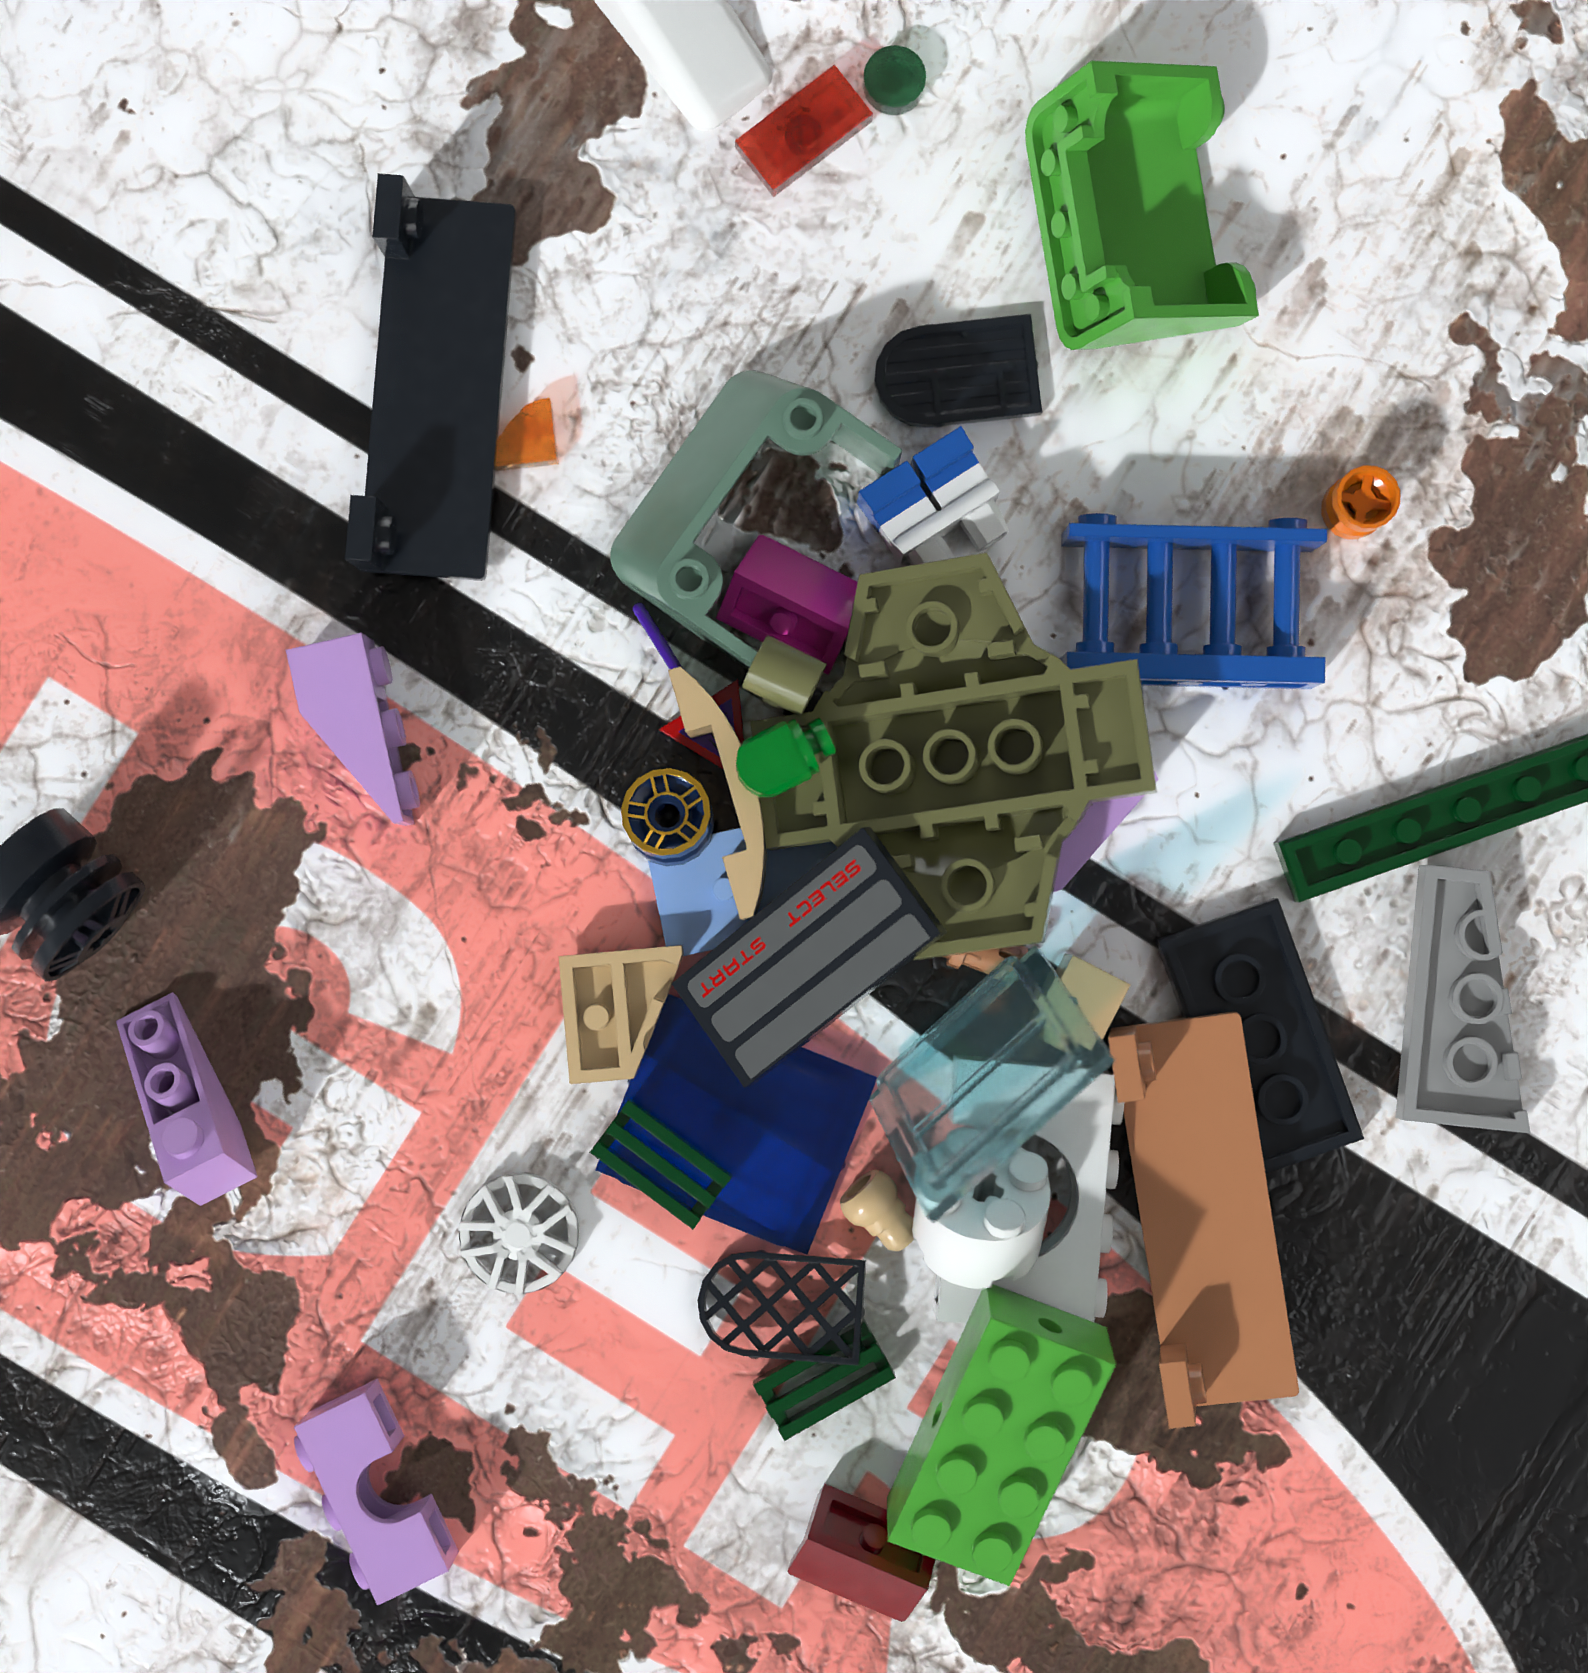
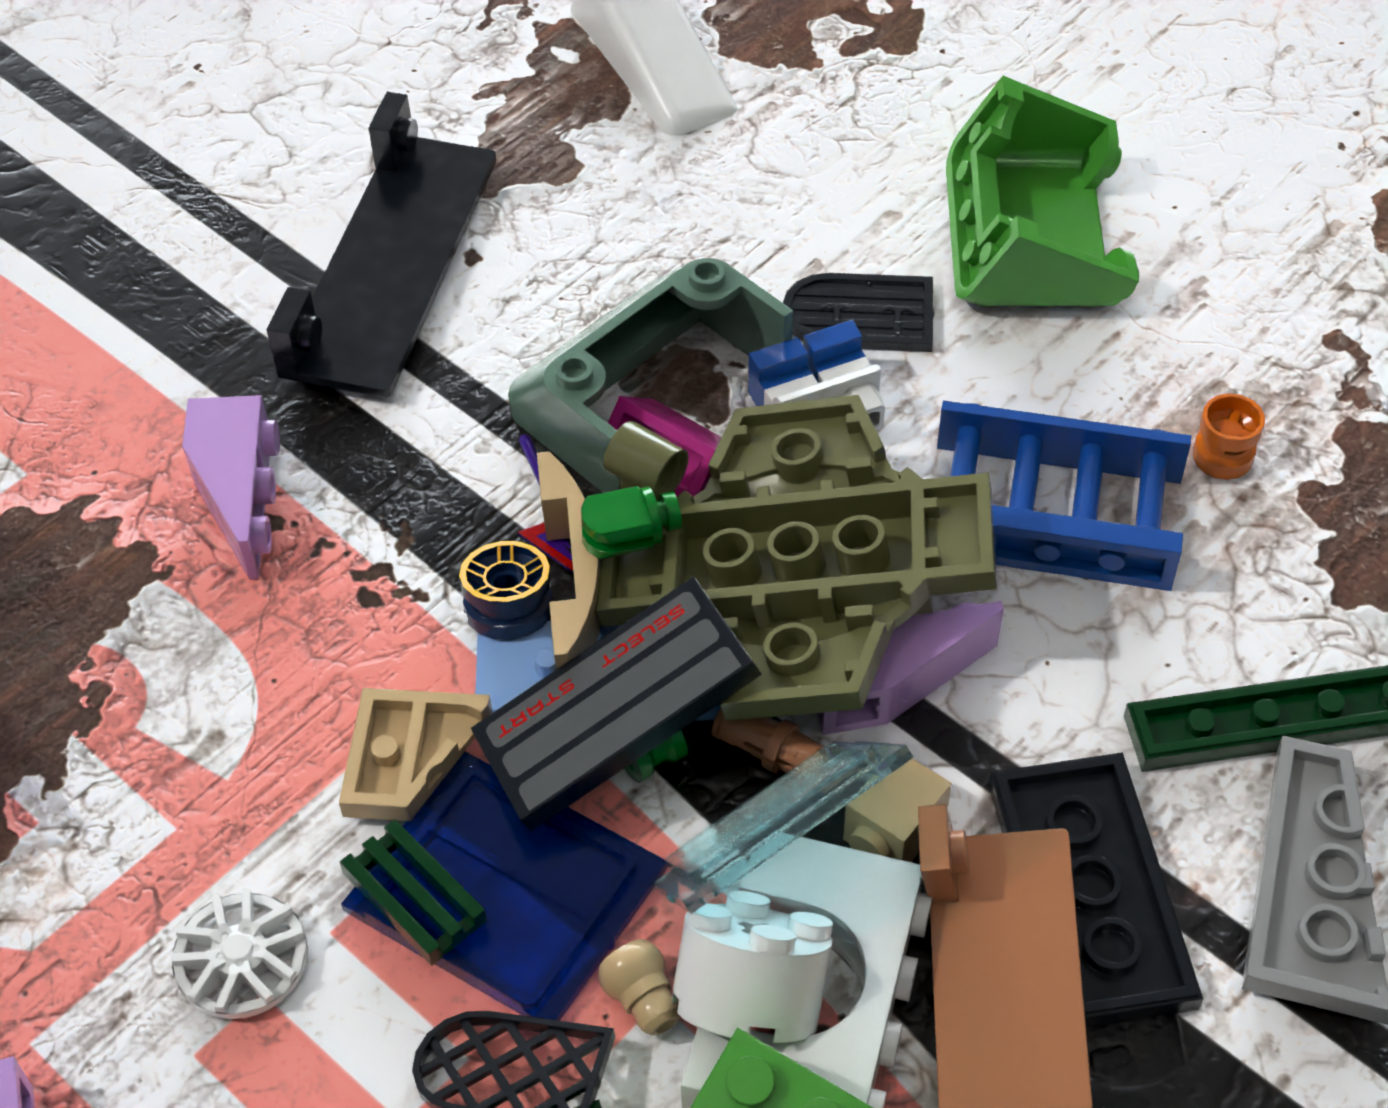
camera: 10 degrees right, 35 degrees down
clear orange tile [494,398,559,471] -> none
clear red plate [735,64,873,197] -> none
clear green tile [863,45,926,115] -> none

